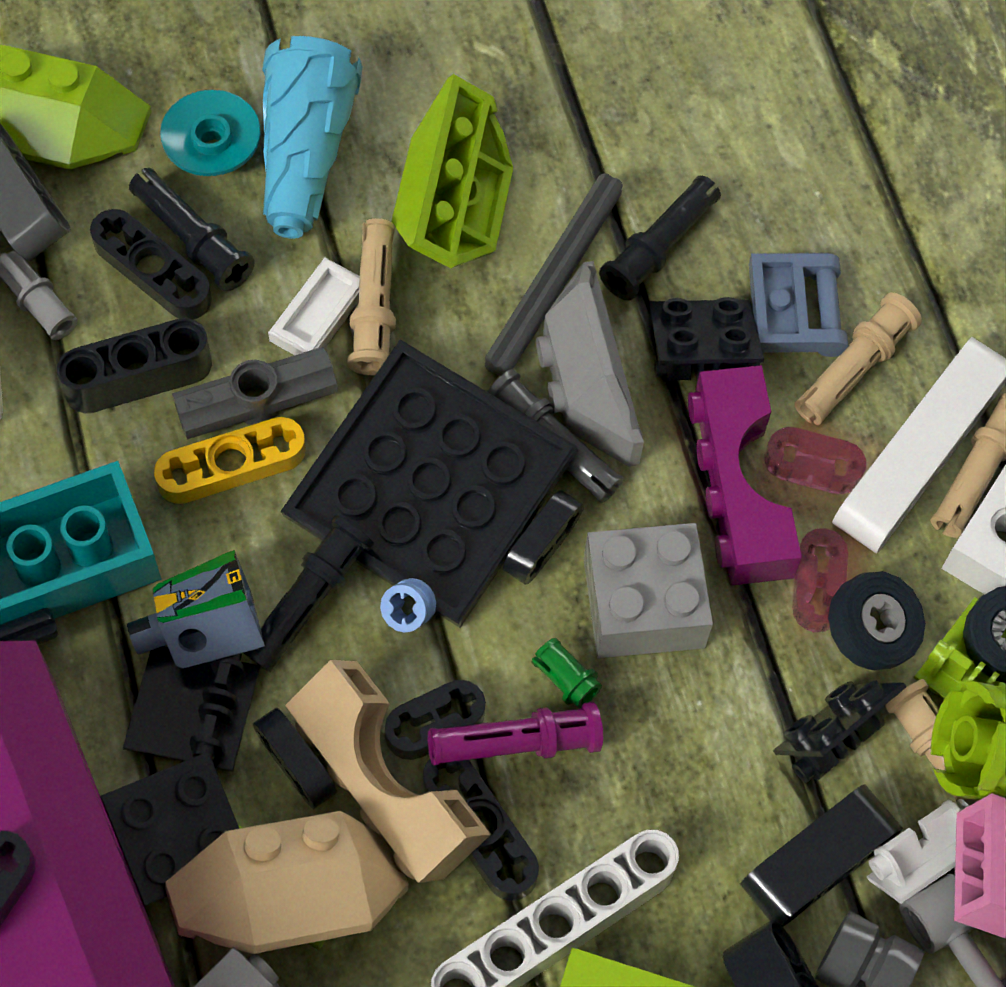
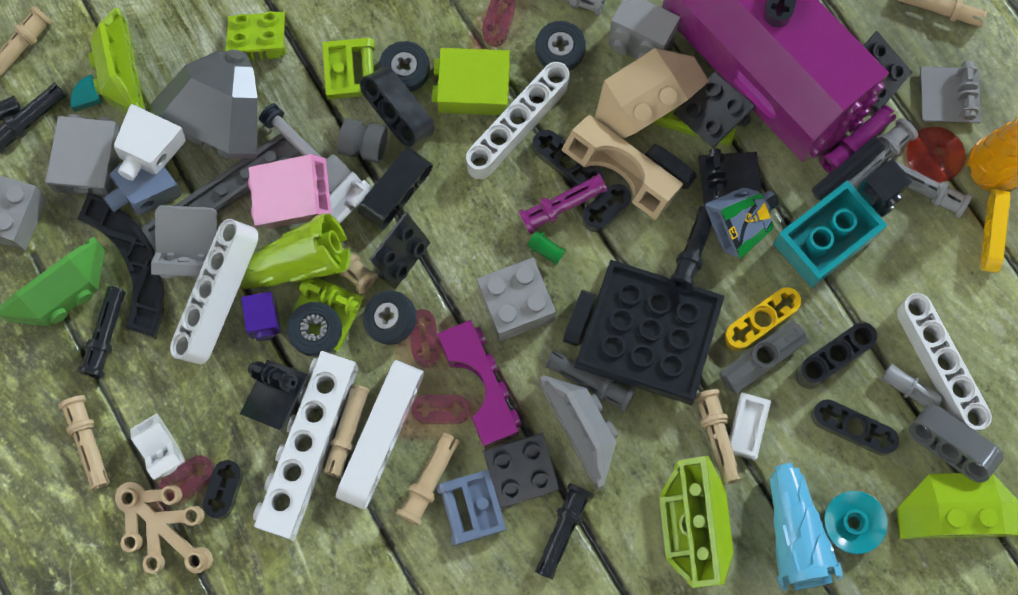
camera: 170 degrees right, 10 degrees up
black pin [129,168,255,292] -> none
light blue bush [380,578,436,633] -> none
dark grey axle [485,173,623,376] -> none

